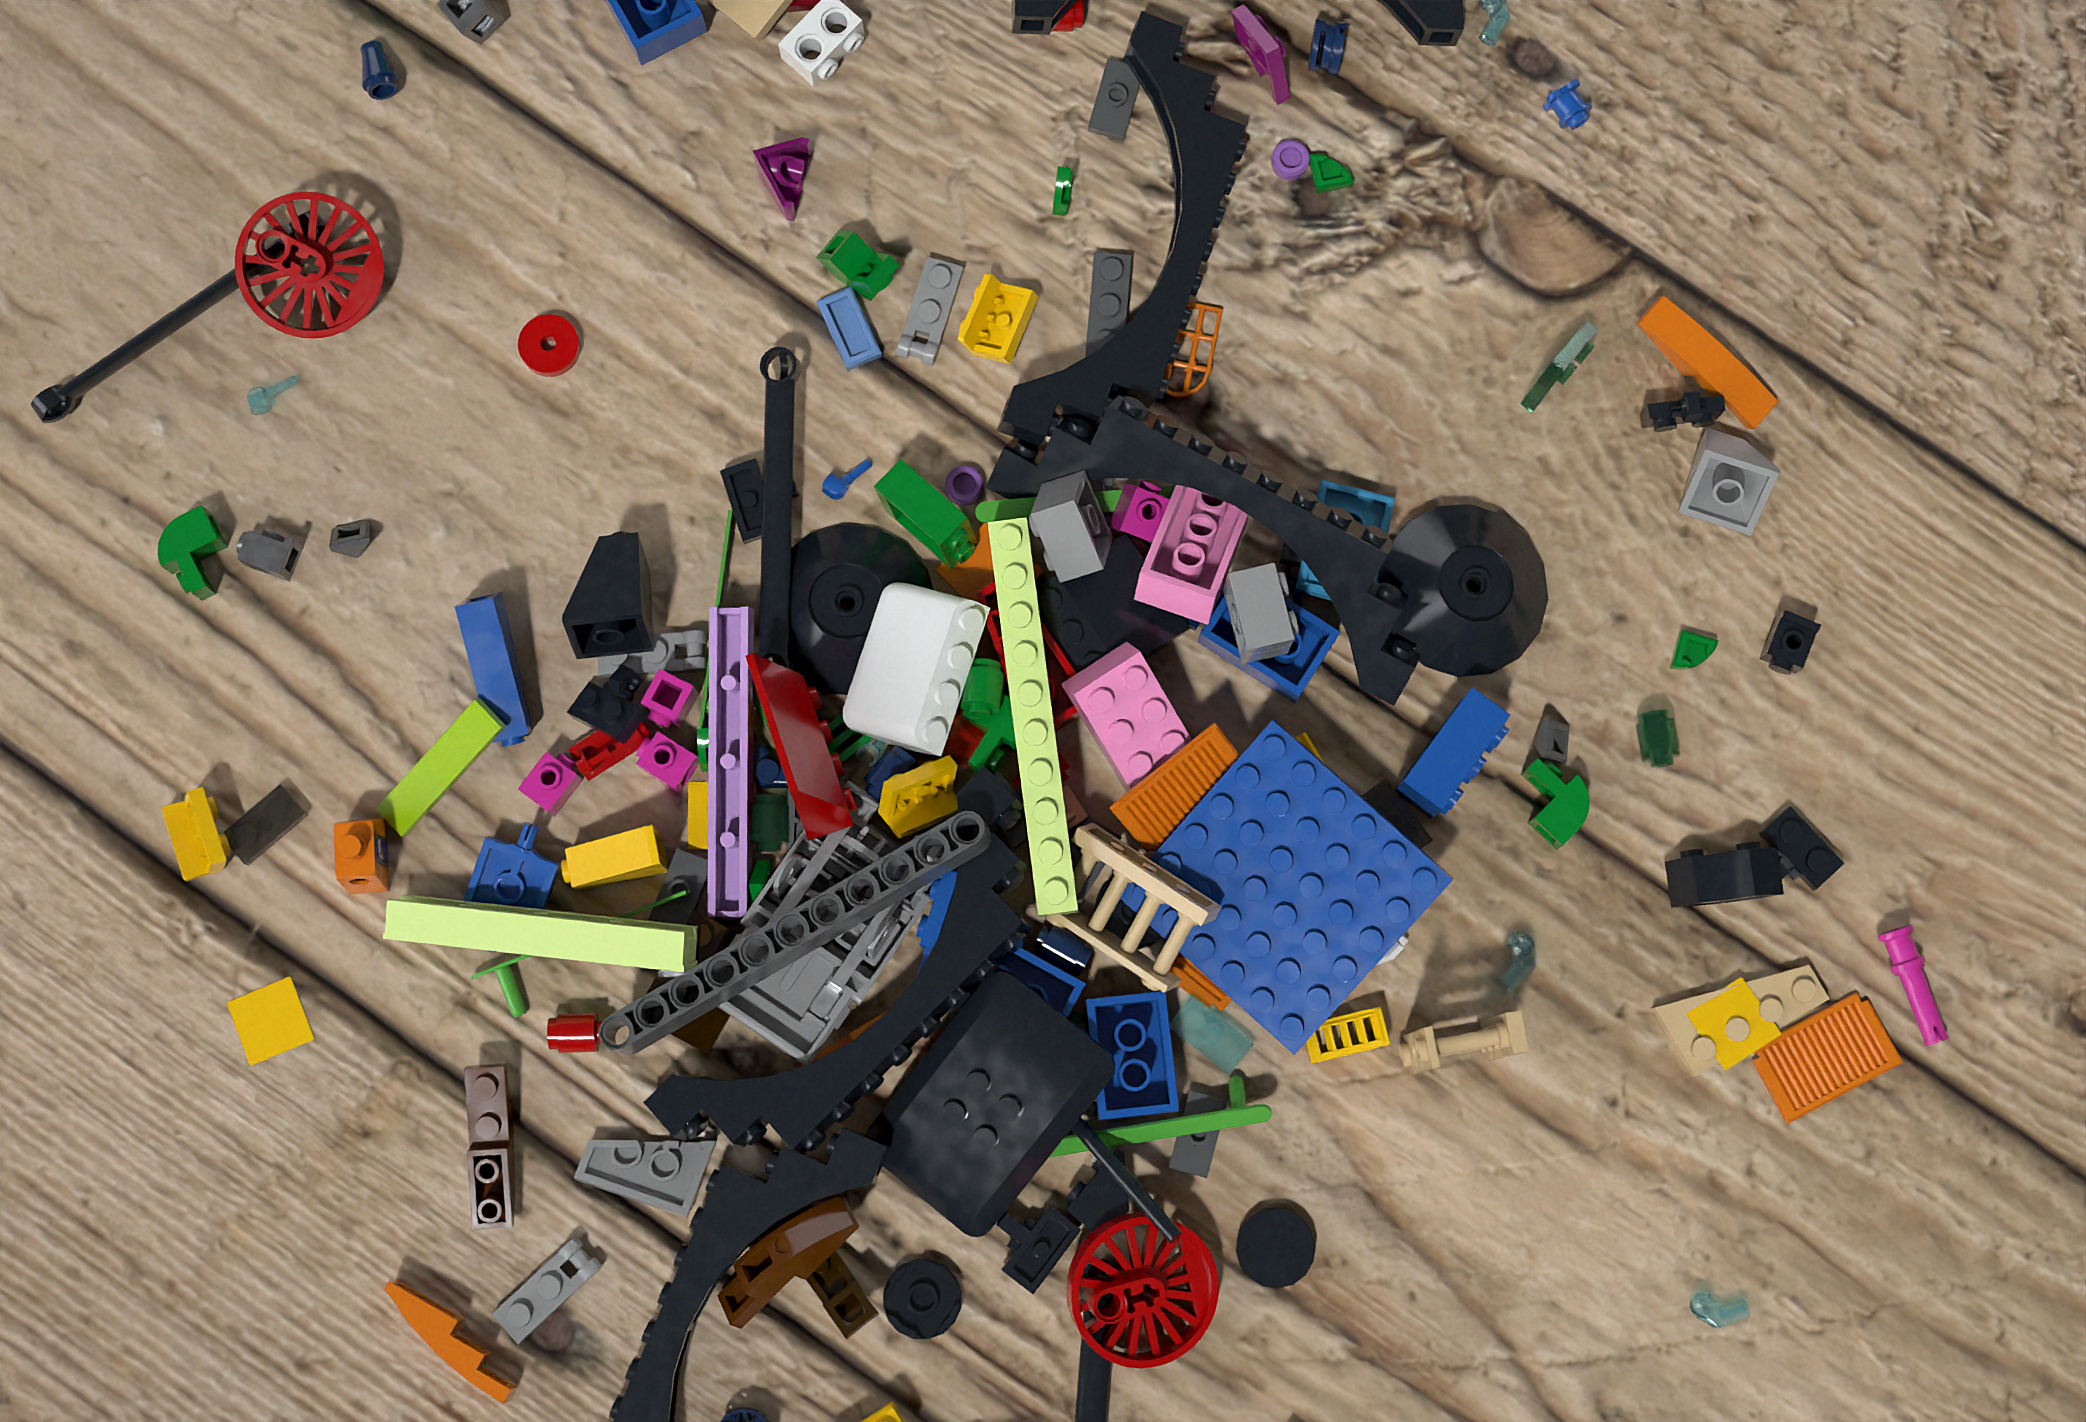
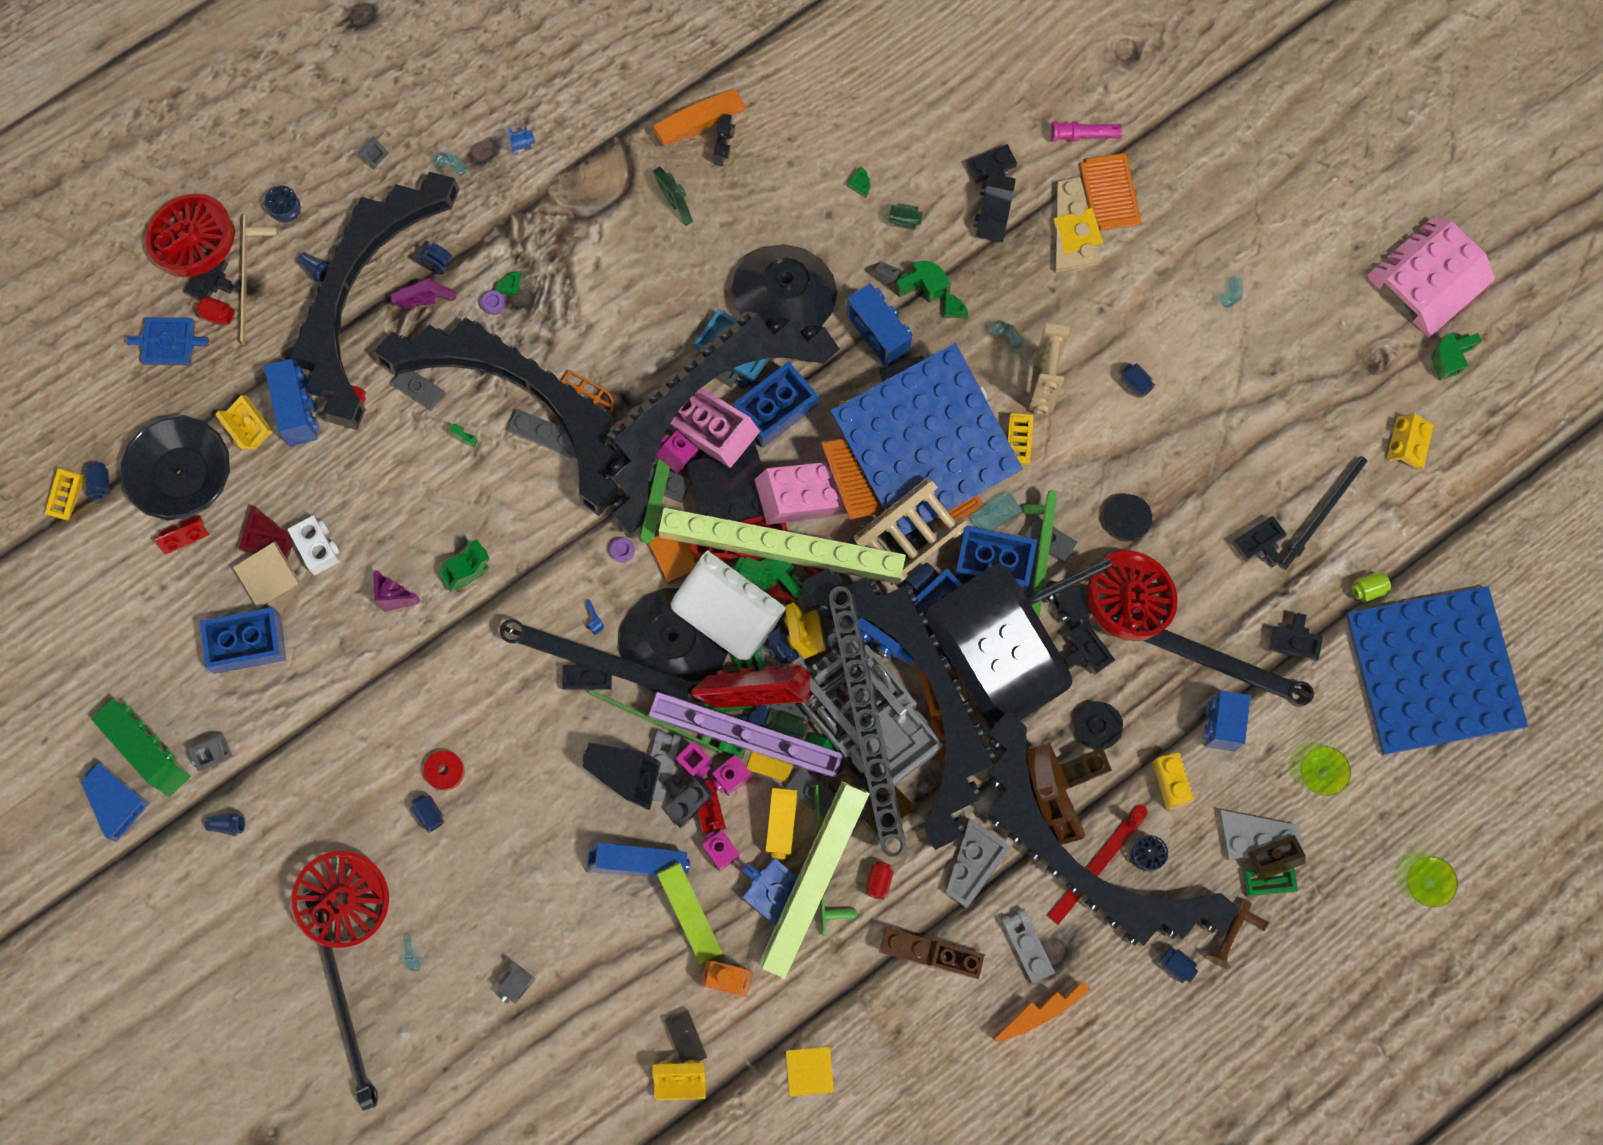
camera: 70 degrees left, 5 degrees down
green brick [158,505,228,601] -> none
dark grey slope [329,521,371,558] -> none
medium blue tile [816,287,882,372] -> none
green window [874,459,978,570] -> none
light grey plate [896,256,963,366] -> none
yellow bracket [958,273,1039,364] -> none
light grey brick [1029,470,1113,583] -> none
light grey brick [1223,563,1299,664] -> none
light grey slope [1678,428,1780,536] -> none
black brick [1759,610,1821,675] -> none
none -> dark blue brick [410,794,445,833]
none -> green tile [944,293,968,318]
none -> red piece [1047,805,1148,925]
none -> dark blue brick [1120,363,1155,398]

